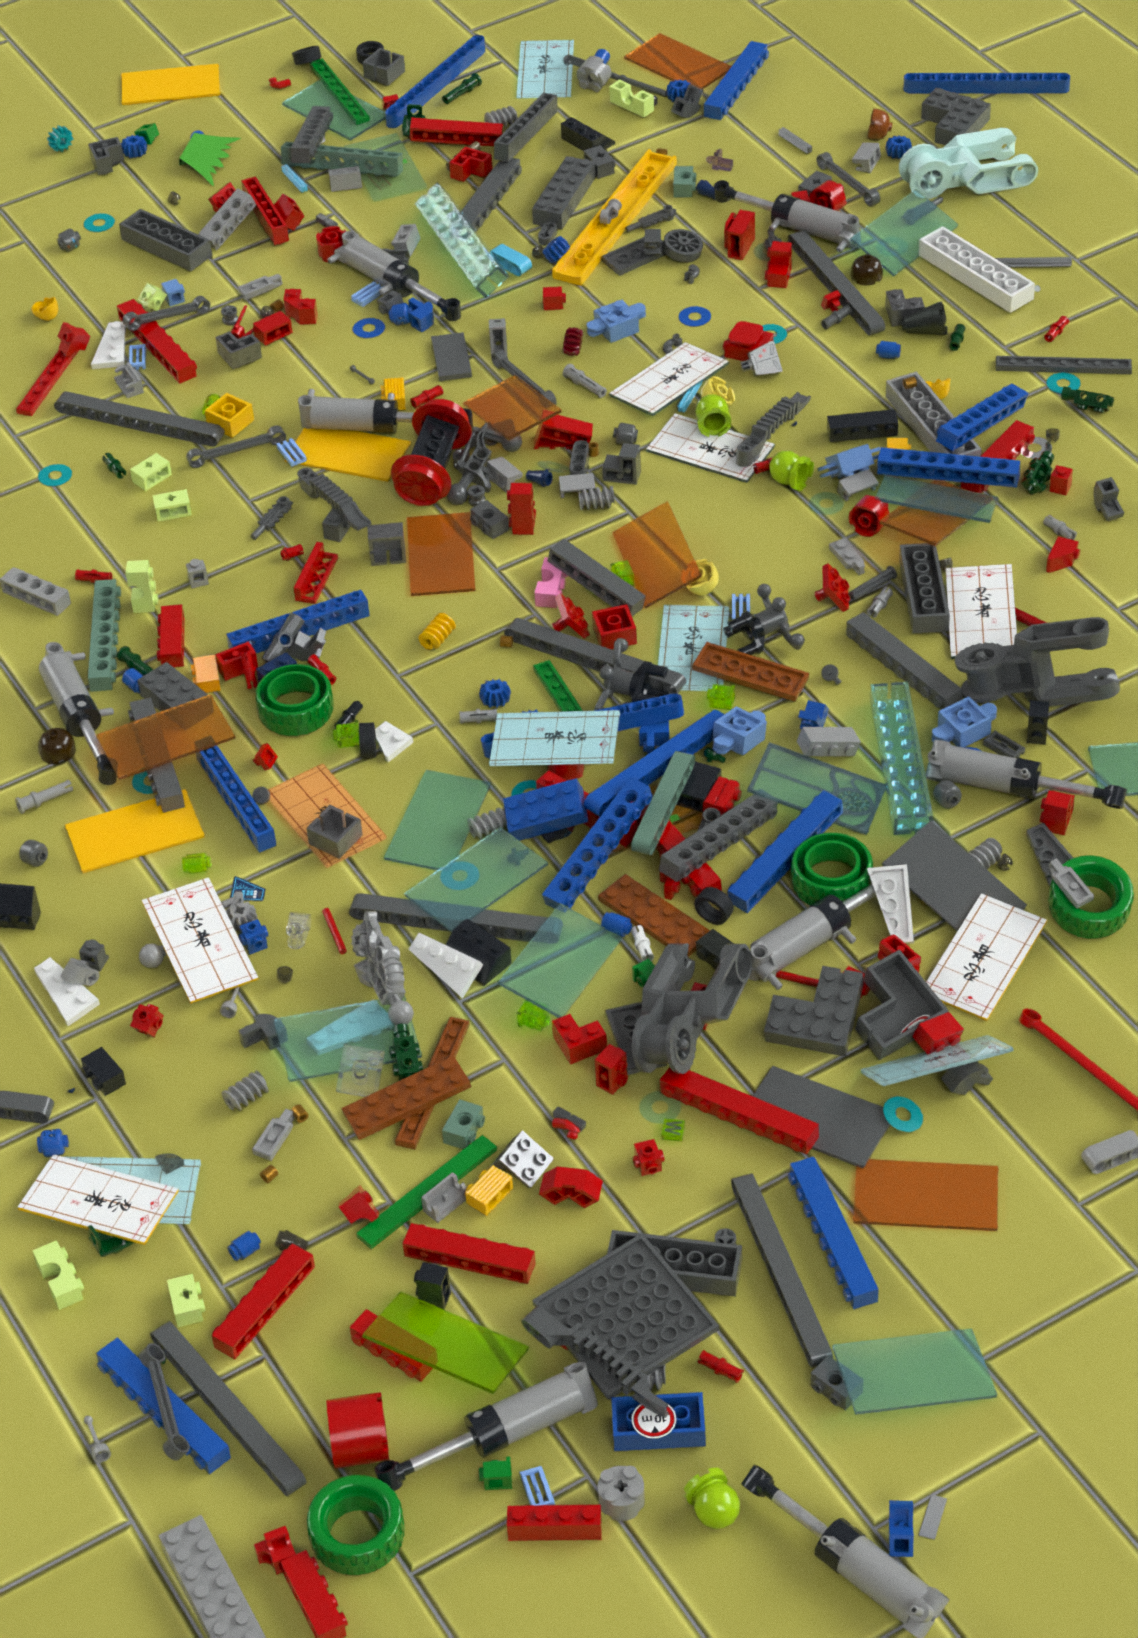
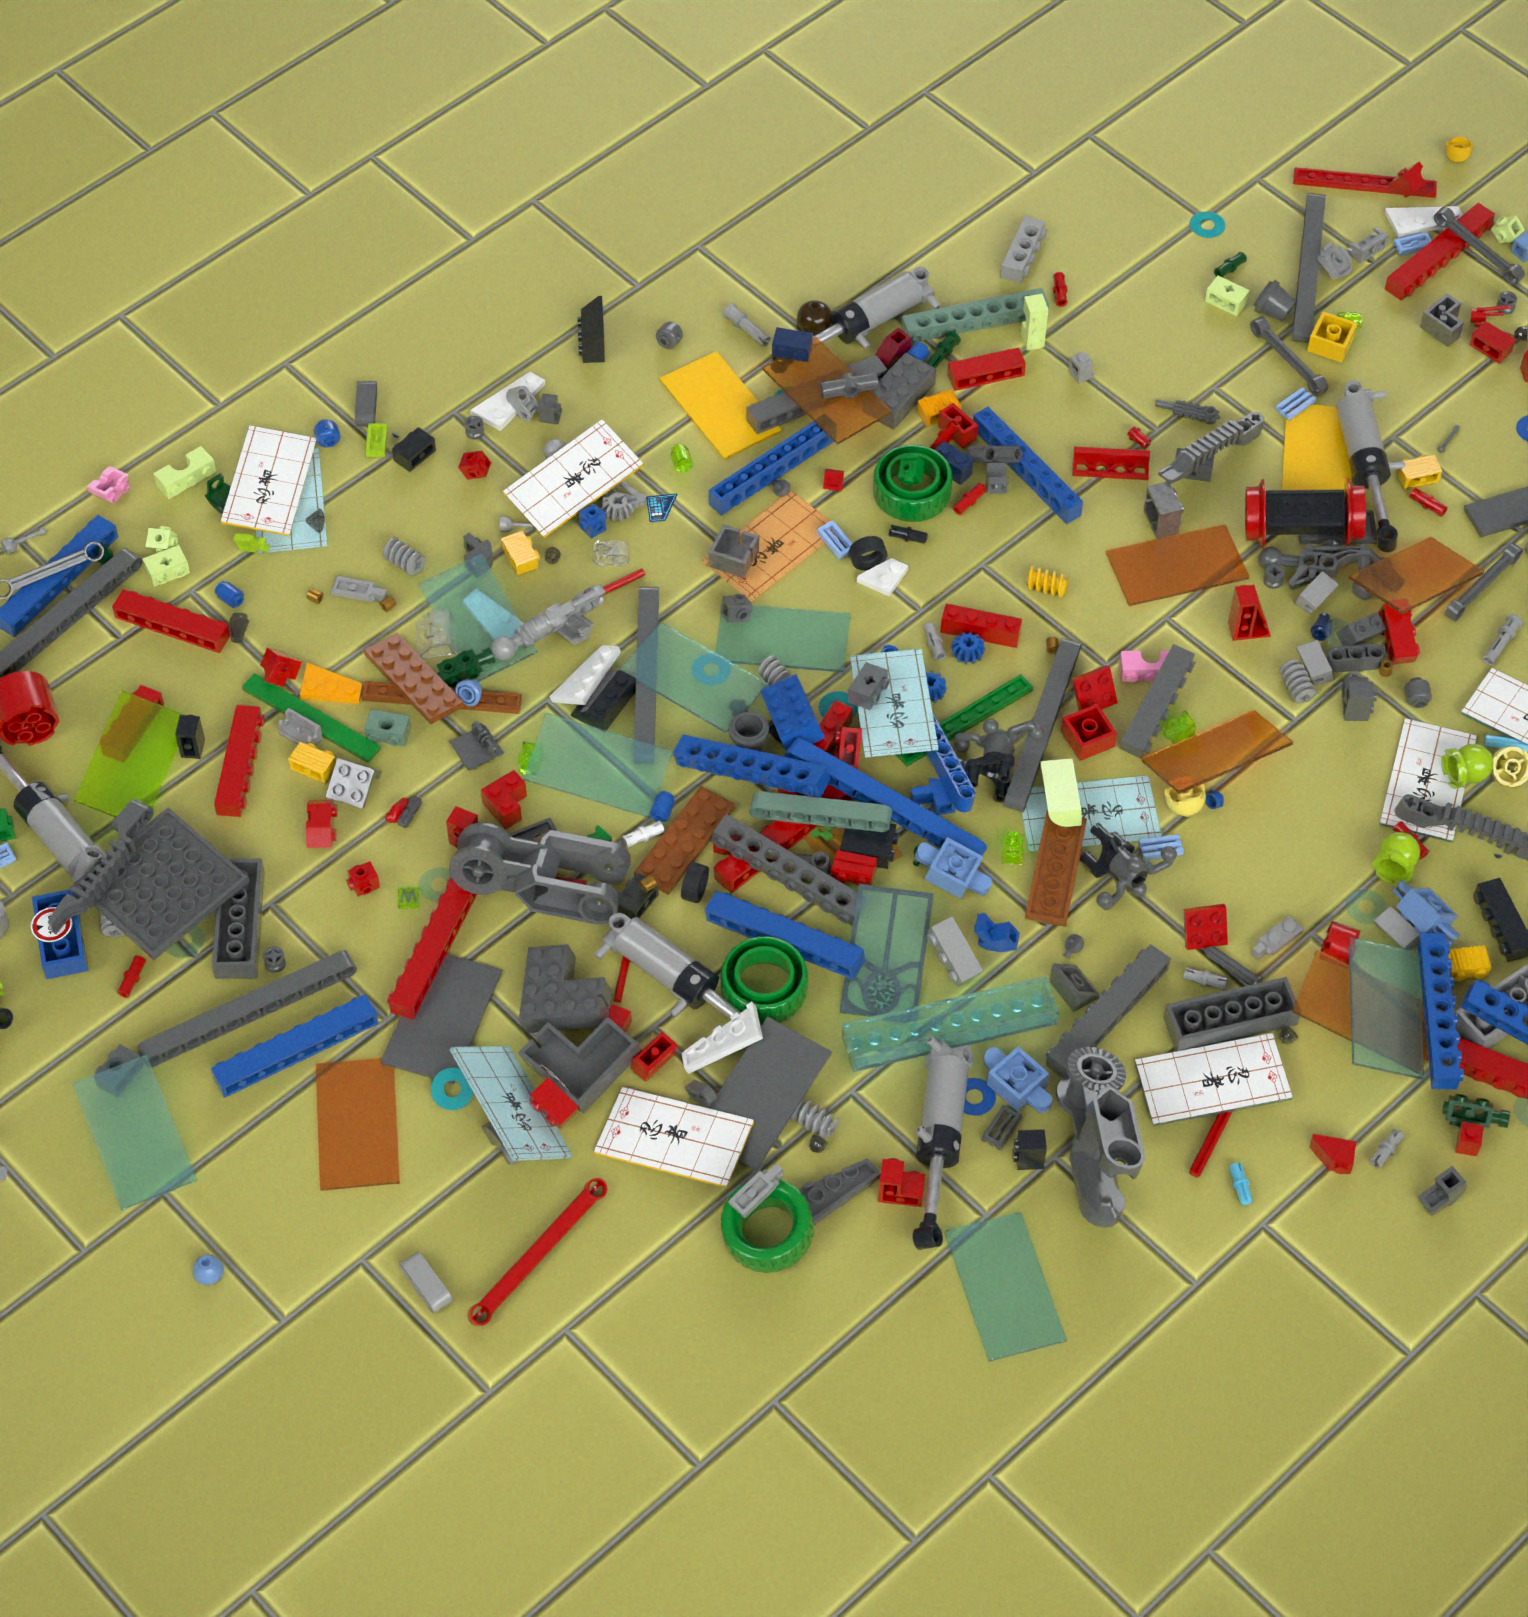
camera: 75 degrees right, 10 degrees up
yellowish green brick [152,489,192,522] -> none
clear neon green brick [333,720,360,748] -> none
dark grey brick [470,500,509,539] -> none
dark grey head [933,780,962,809] -> none
none -> bright pink cylinder [87,466,130,504]
none -> yellowish green brick [146,526,178,553]
none -> medium blue brick [193,1255,224,1285]
none -> lime plate [233,533,270,553]
none -> light orange wing [300,663,363,704]
none -> lime plate [366,423,388,457]
none -> dark grey hinge [449,721,504,770]
none -> medium blue brick [455,679,482,706]
none -> dark grey wheel [464,416,484,440]
none -> yellow brick [501,531,540,576]
none -> pearl gold piece [639,875,657,893]
none -> dark grey beam [685,1080,717,1106]
none -> dark grey brick [720,594,753,623]
none -> dark grey piece [729,712,769,752]
none -> dark blue brick [772,327,813,362]
none -> light blue tile [817,520,852,560]
none -> dark grey piece [820,373,879,399]
none -> red brick [833,727,862,769]
none -> dark grey brick [848,662,890,710]
none -> dark red slope [874,328,912,370]
none -> green brick [898,454,925,486]
none -> red brick [940,603,1023,648]
none -> yellowish green brick [1040,759,1082,827]
none -> dark grey slope [1049,963,1100,1012]
none -> medium azure axle [1229,1163,1253,1206]
none -> dark grey piece [1253,280,1296,322]
none -> light grey plate [1317,243,1353,279]
none -> dark grey brick [1336,612,1386,646]

